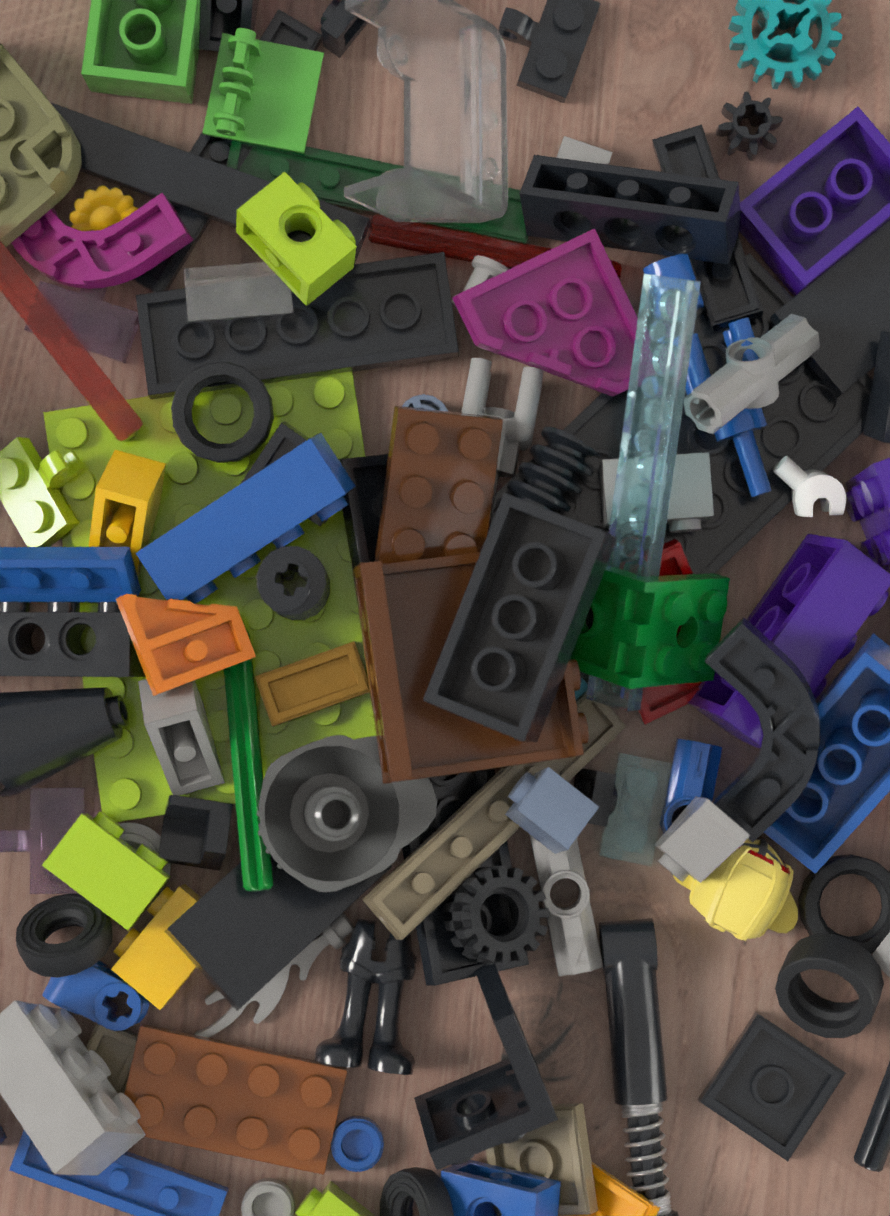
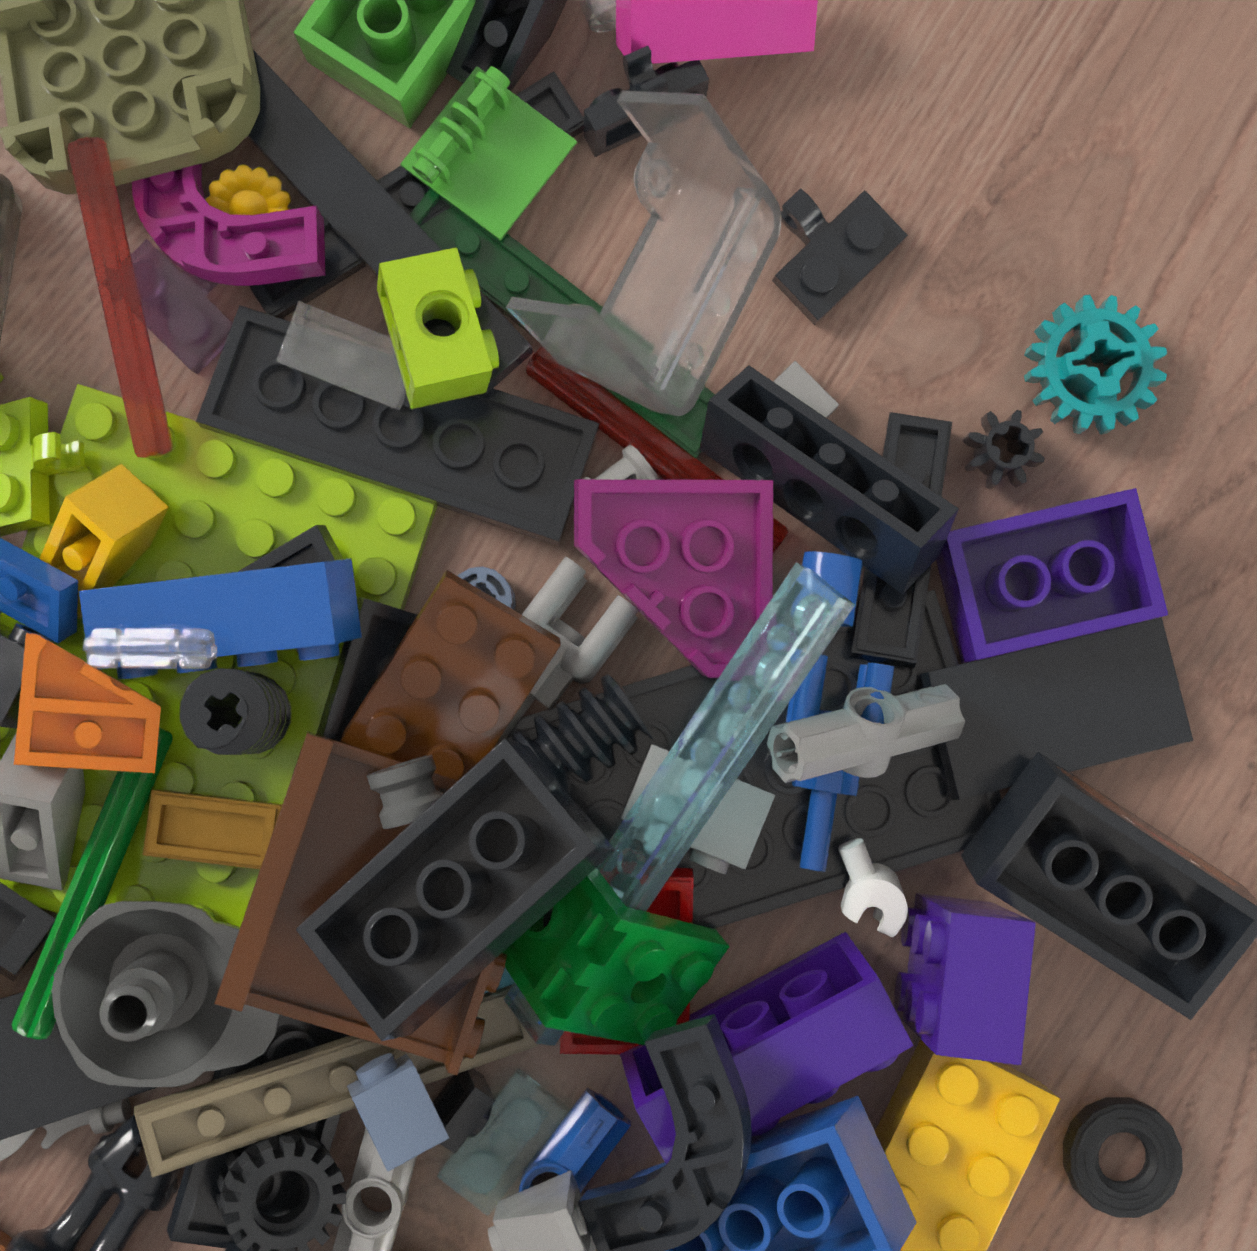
camera: 25 degrees right, 0 degrees up
black tyre [171,362,274,463] -> none
none -> clear axle [83,628,218,669]
none -> dark grey wheel [367,755,443,829]

